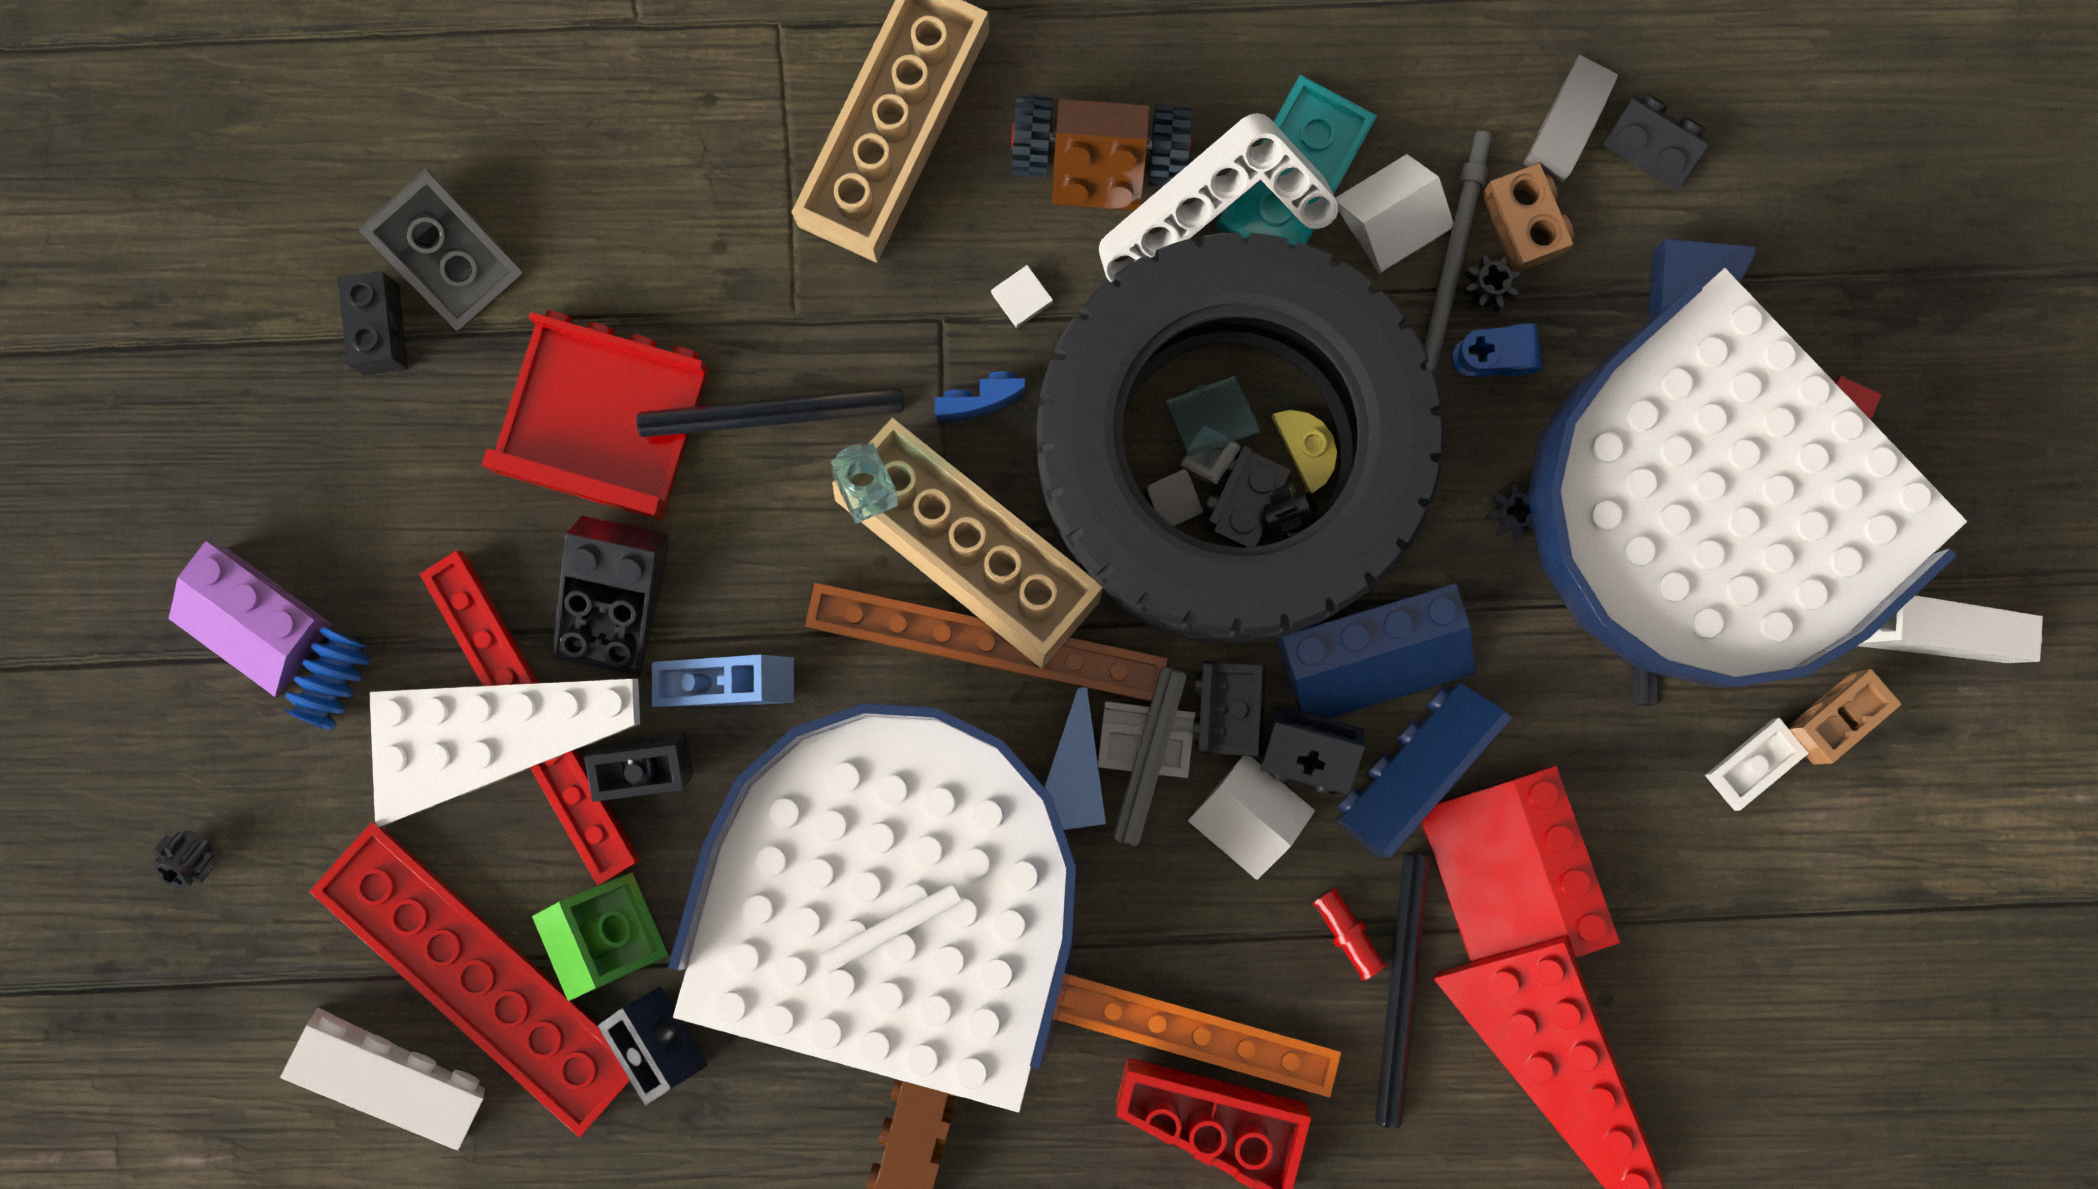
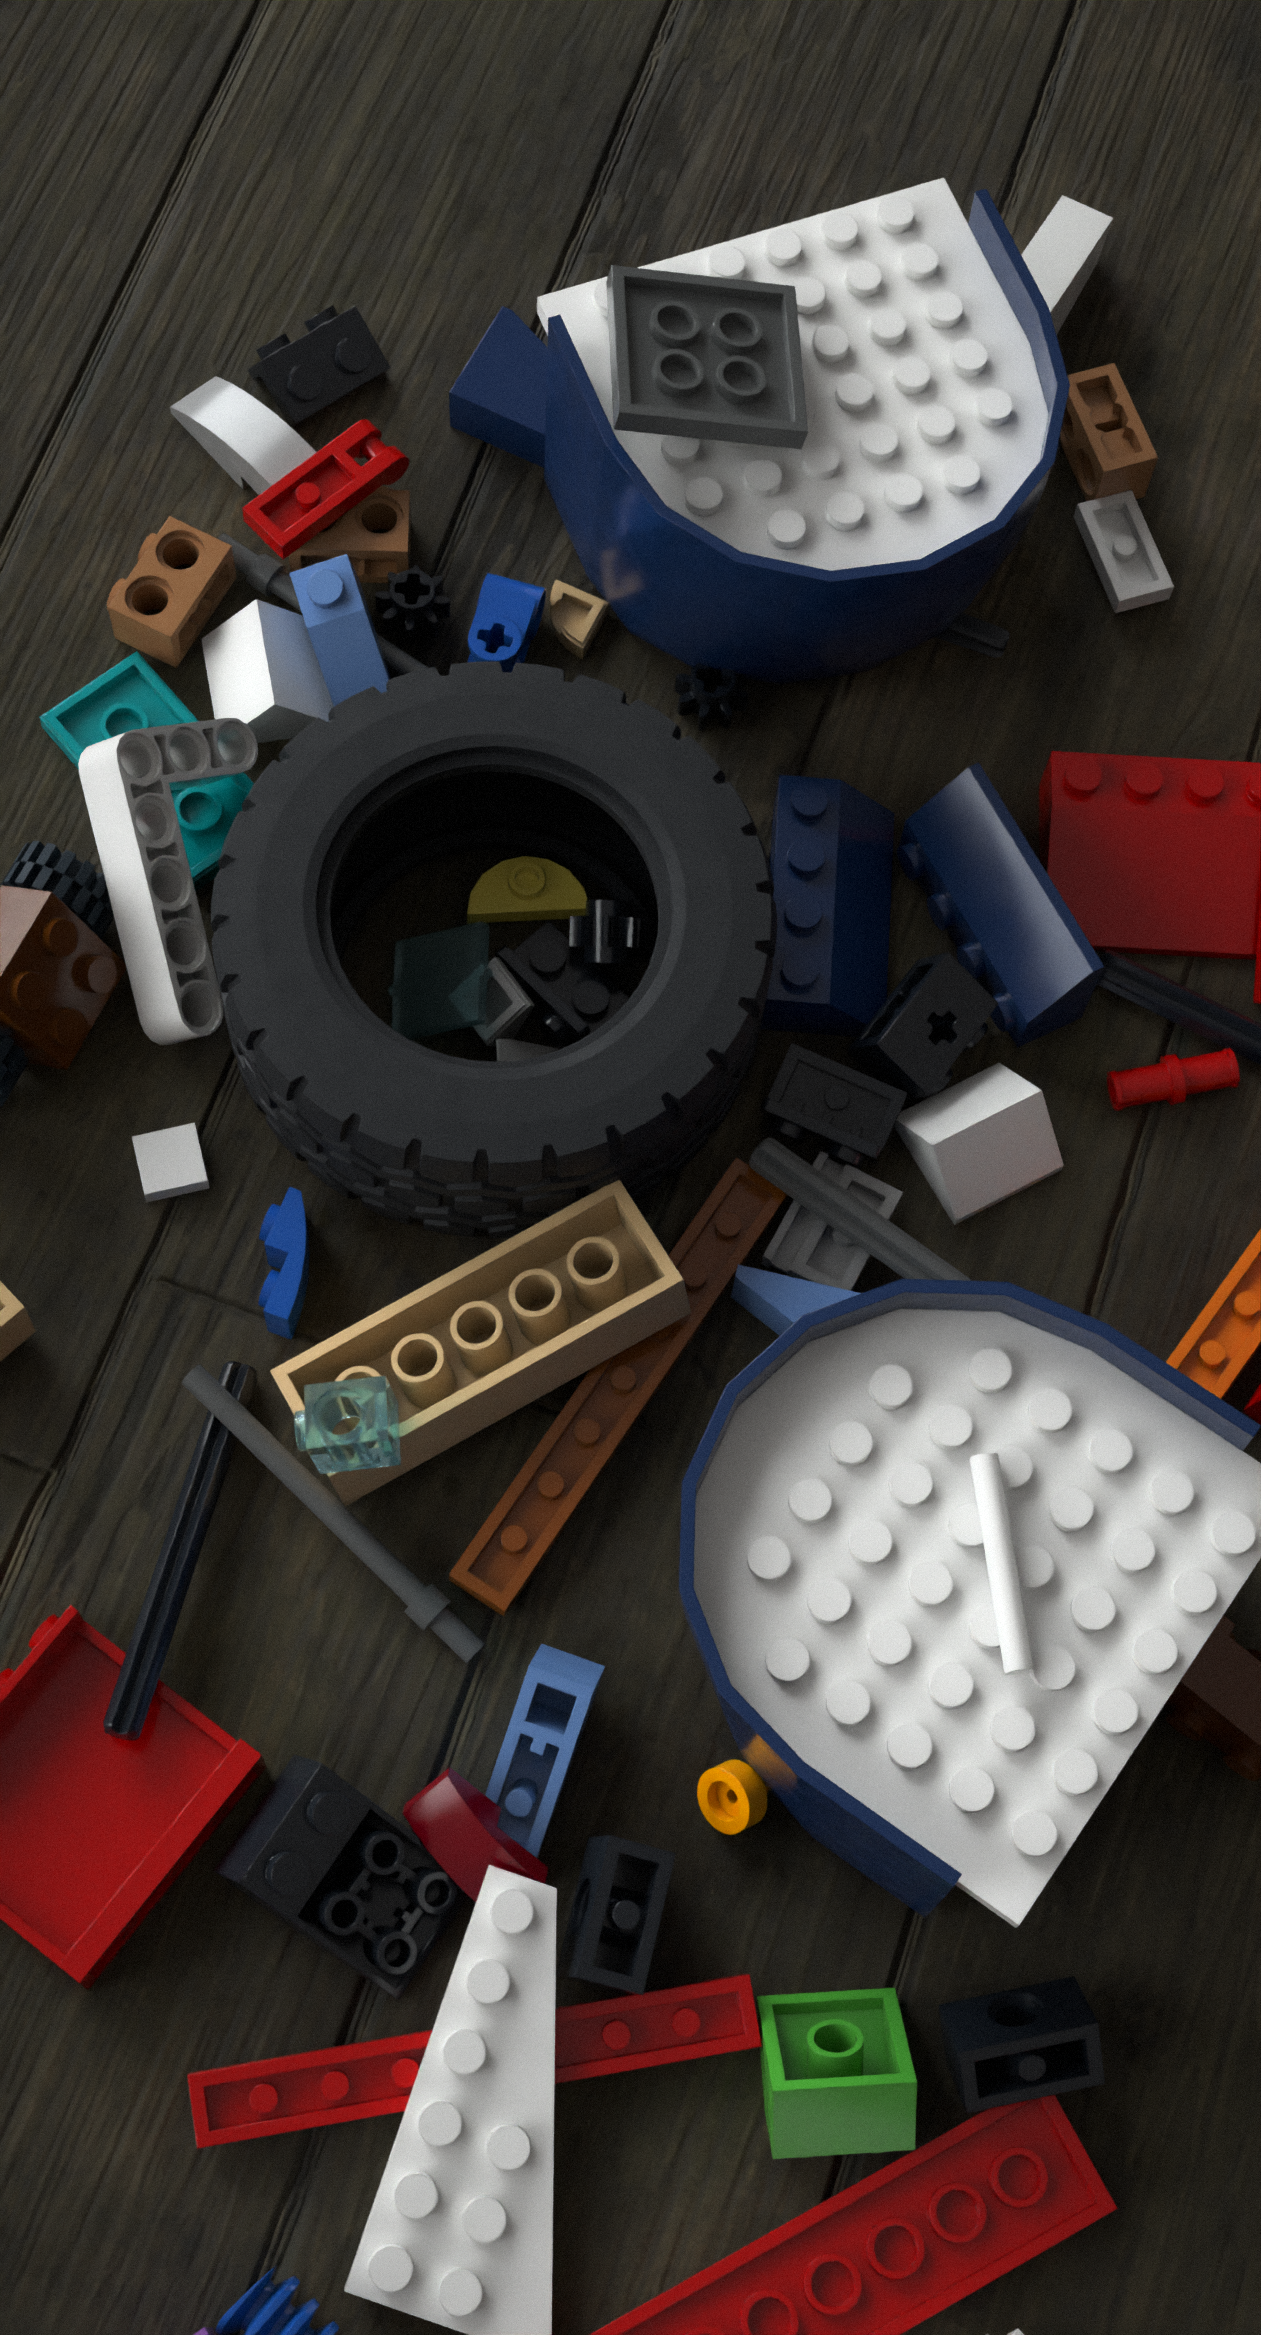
camera: 75 degrees left, 15 degrees down
none -> medium nougat brick [107,516,236,668]
none -> dark grey bar [181,1364,485,1664]
none -> red plate [242,419,409,560]
none -> medium blue slope [289,554,391,706]
none -> dark red slope [403,1767,548,1902]
none -> tan tile [550,579,609,659]
none -> dark grey plate [606,265,808,449]

